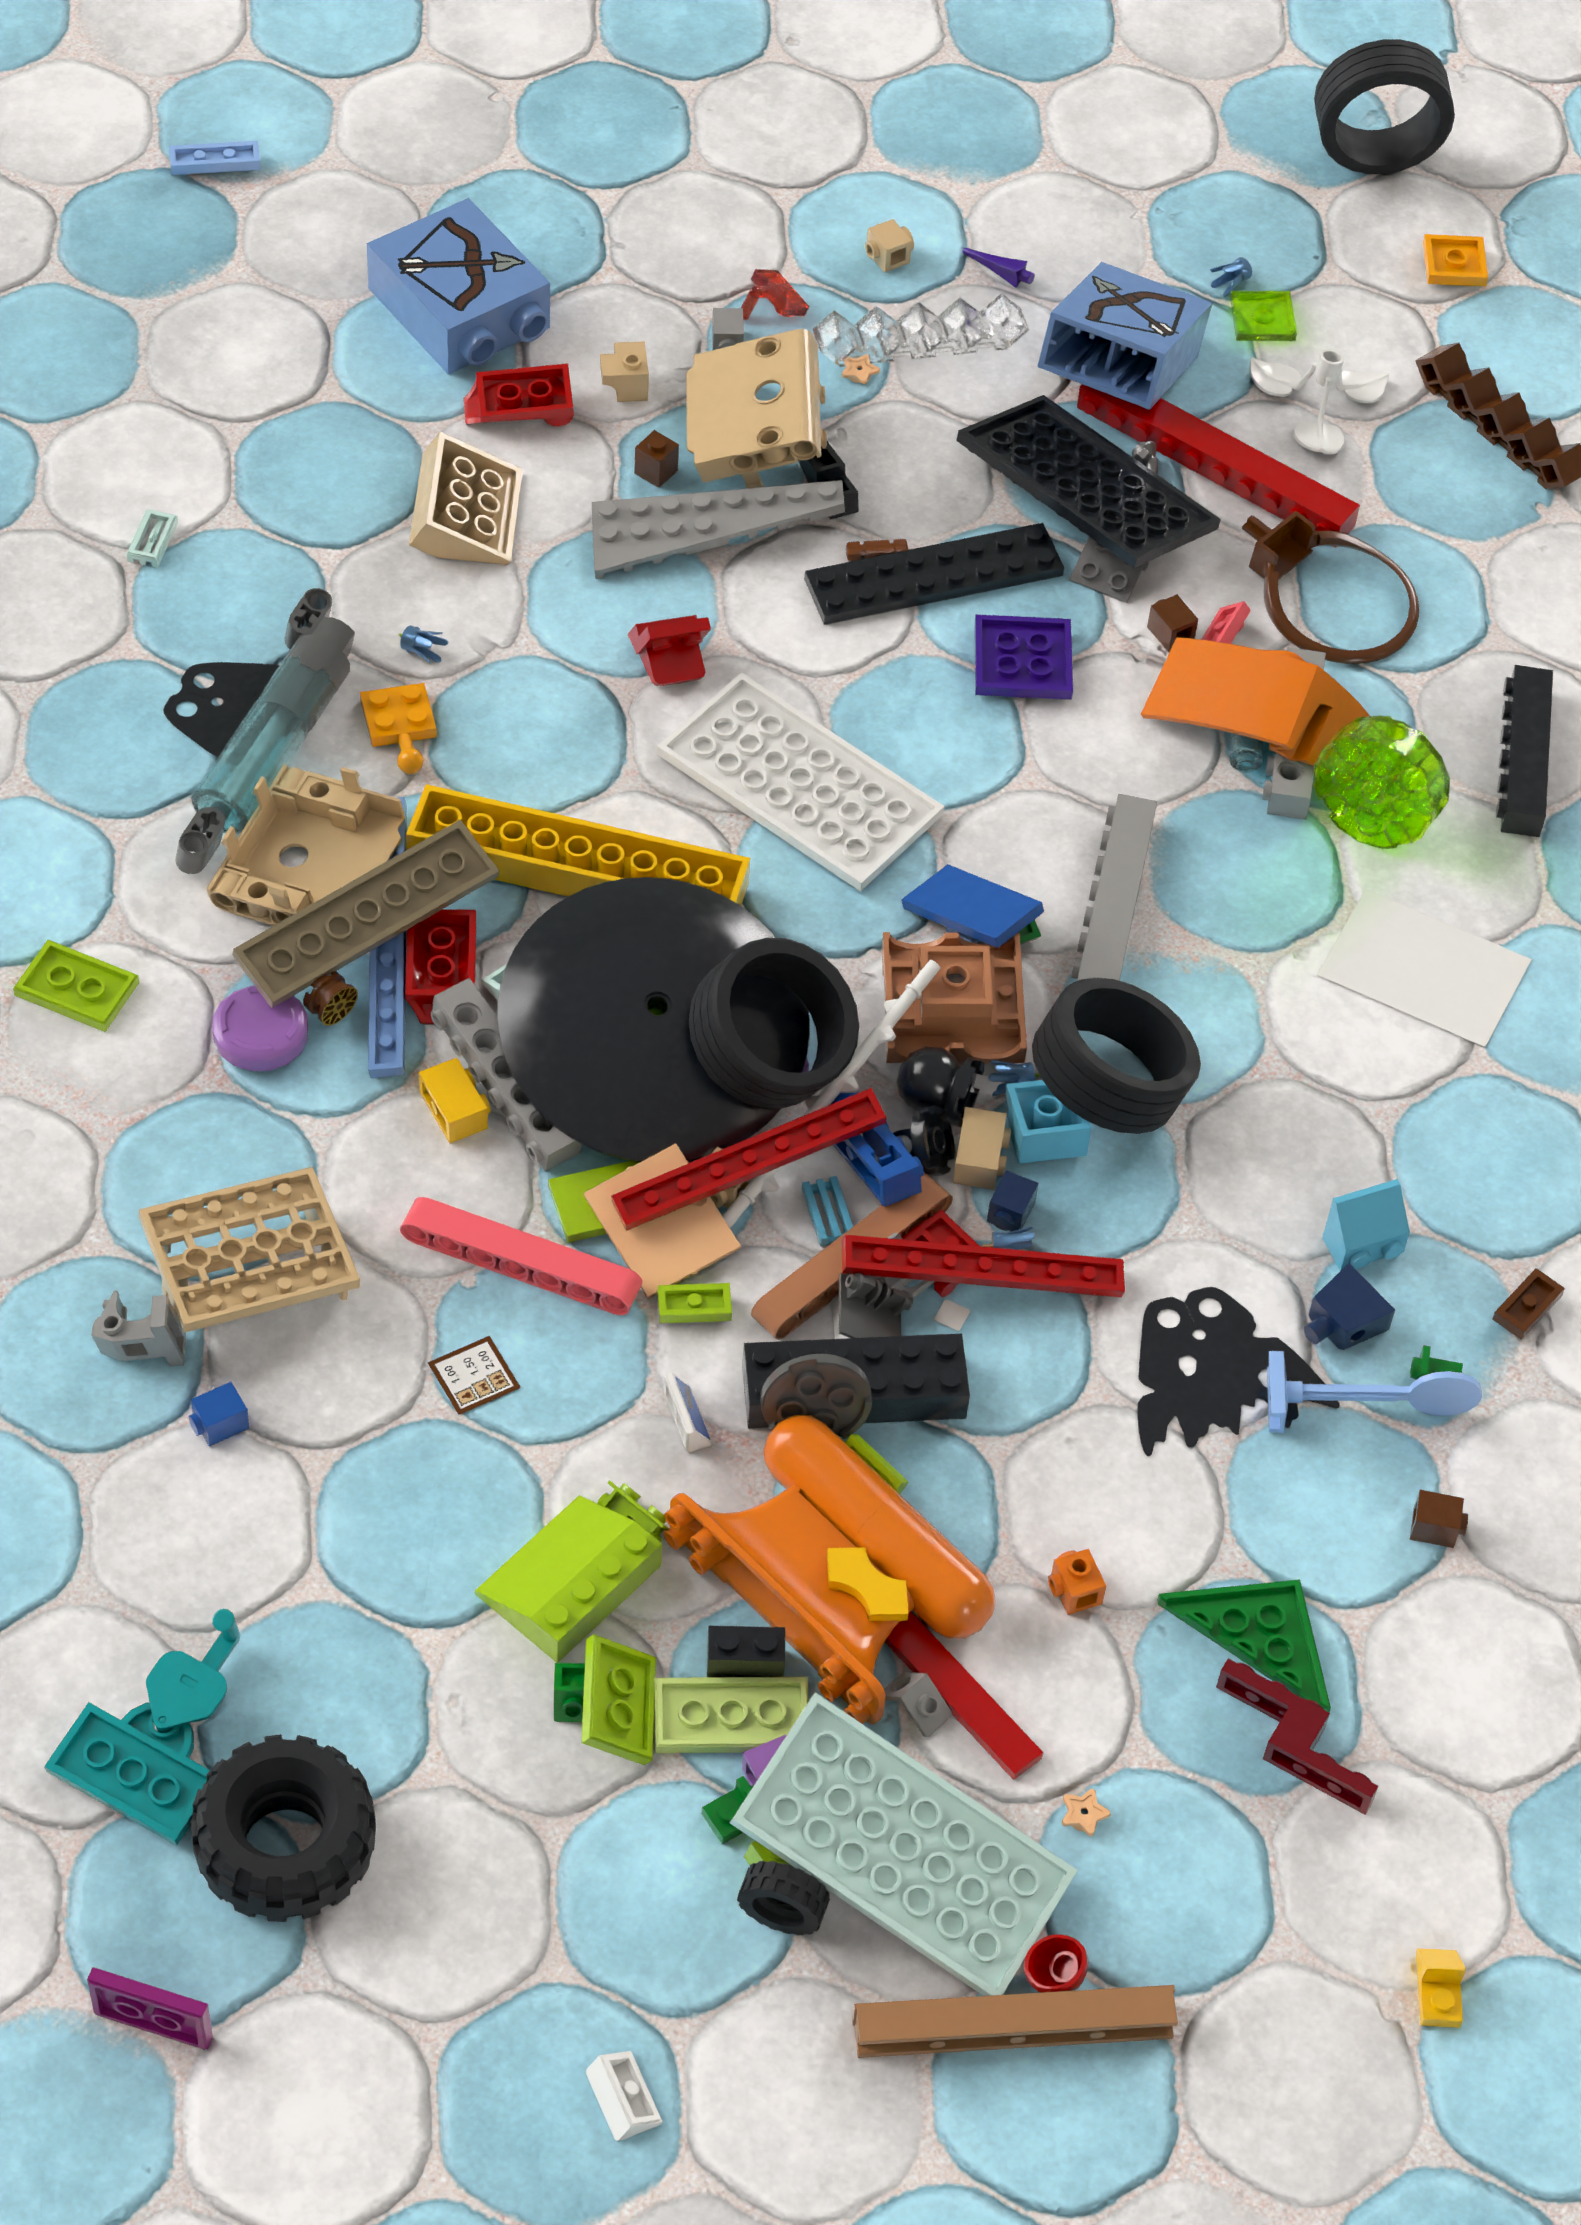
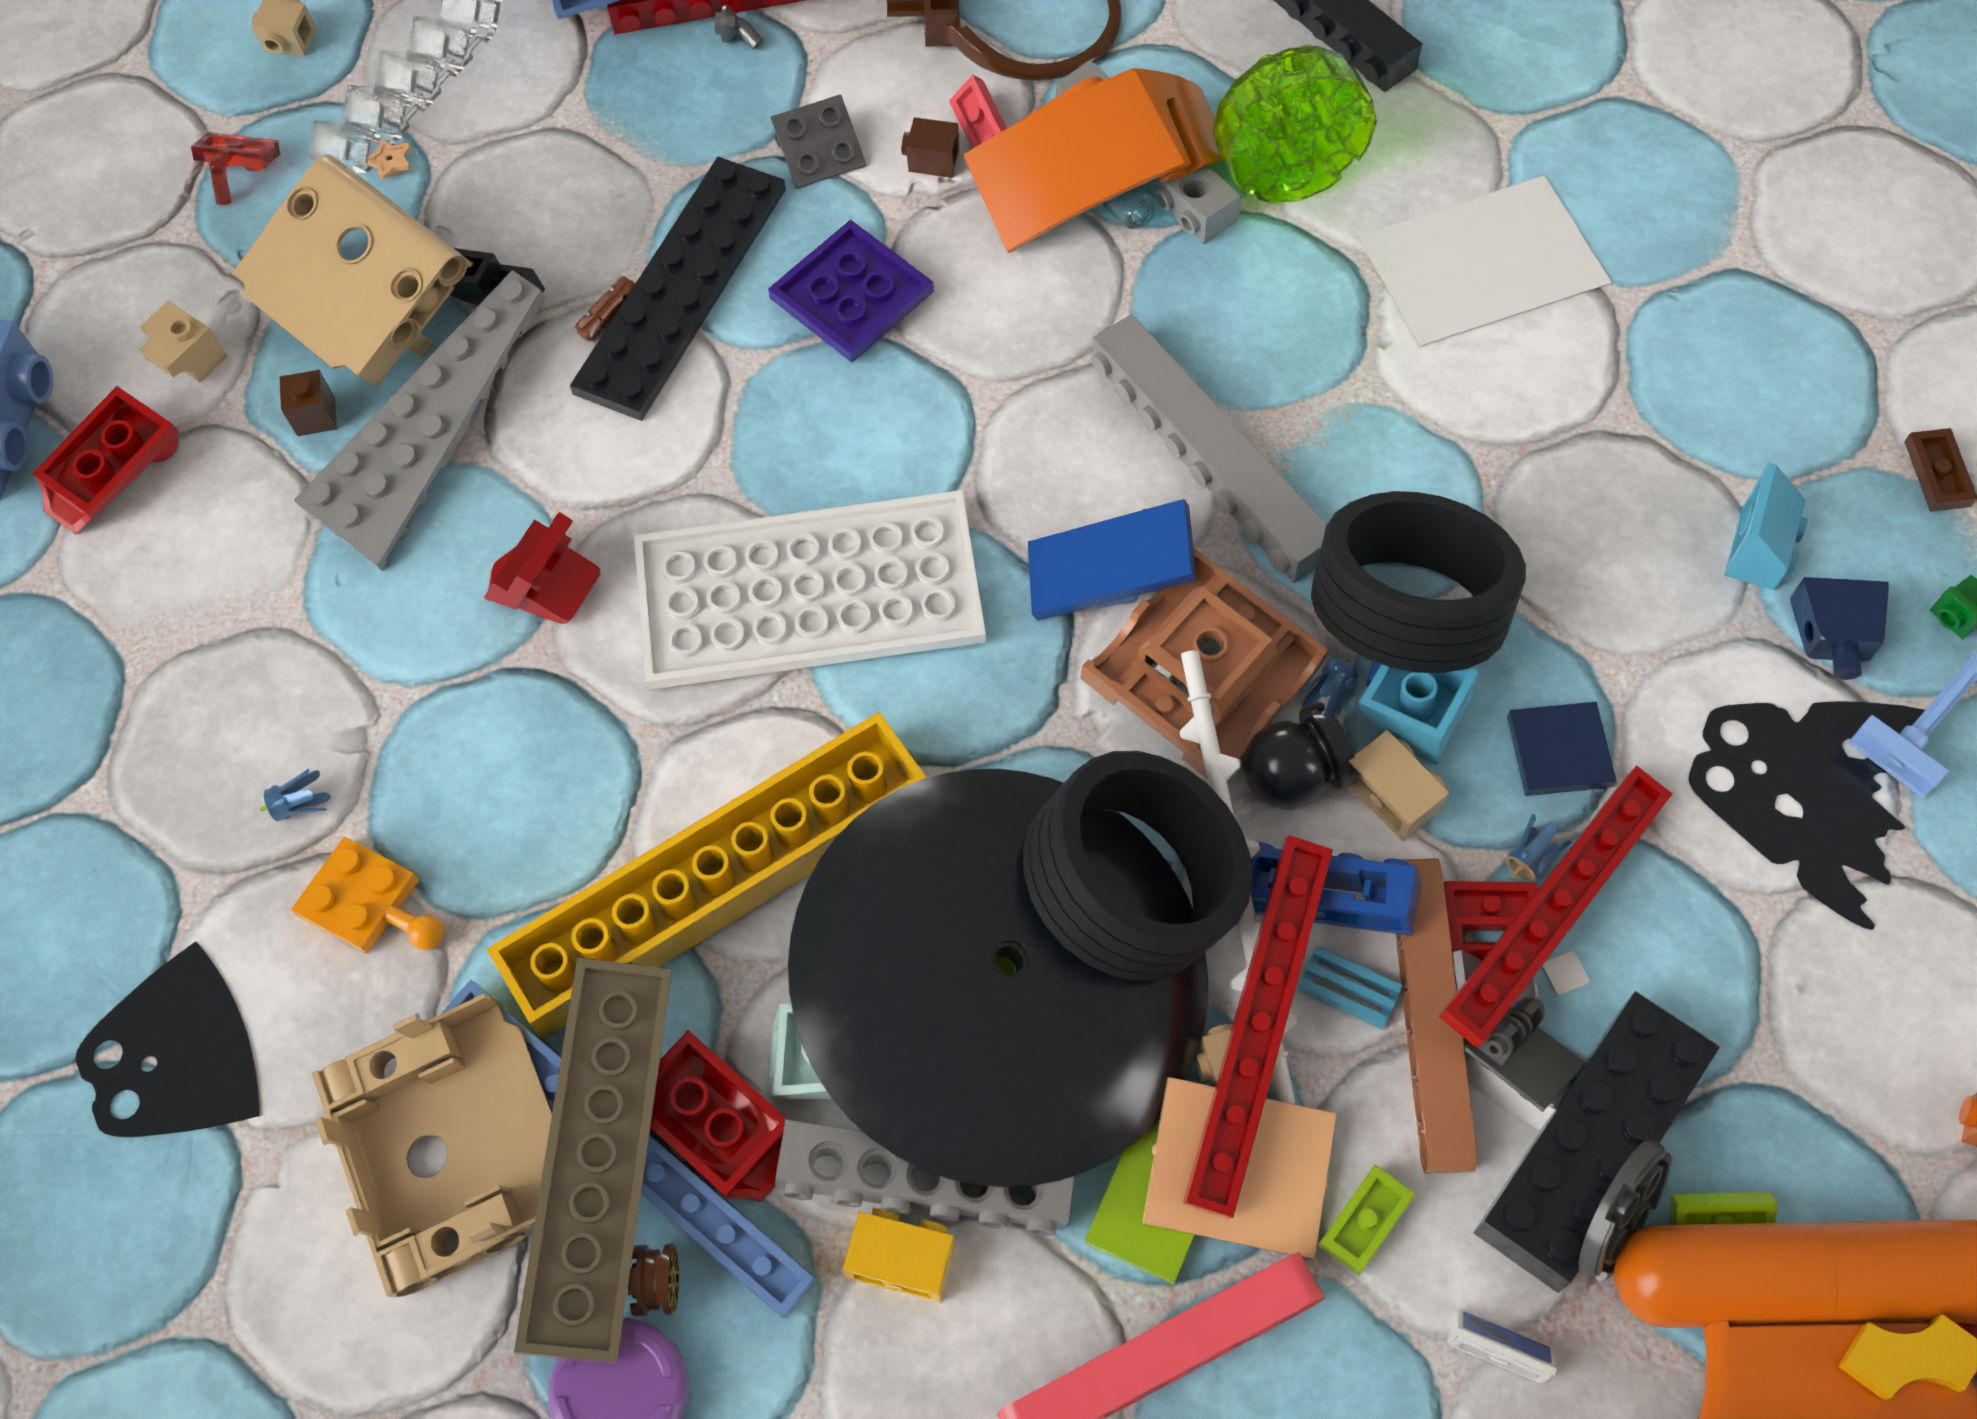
camera: 40 degrees left, 10 degrees up
clear light blue piece [175,588,355,874] -> none
tan slope [409,432,523,565] -> none
light grey brick [712,308,744,350] -> none
black tile [893,1105,955,1177] -> none
black plate [956,395,1221,568] -> none
dark blue brick [987,1170,1039,1232] -> none
none -> dark blue tile [1507,701,1617,796]

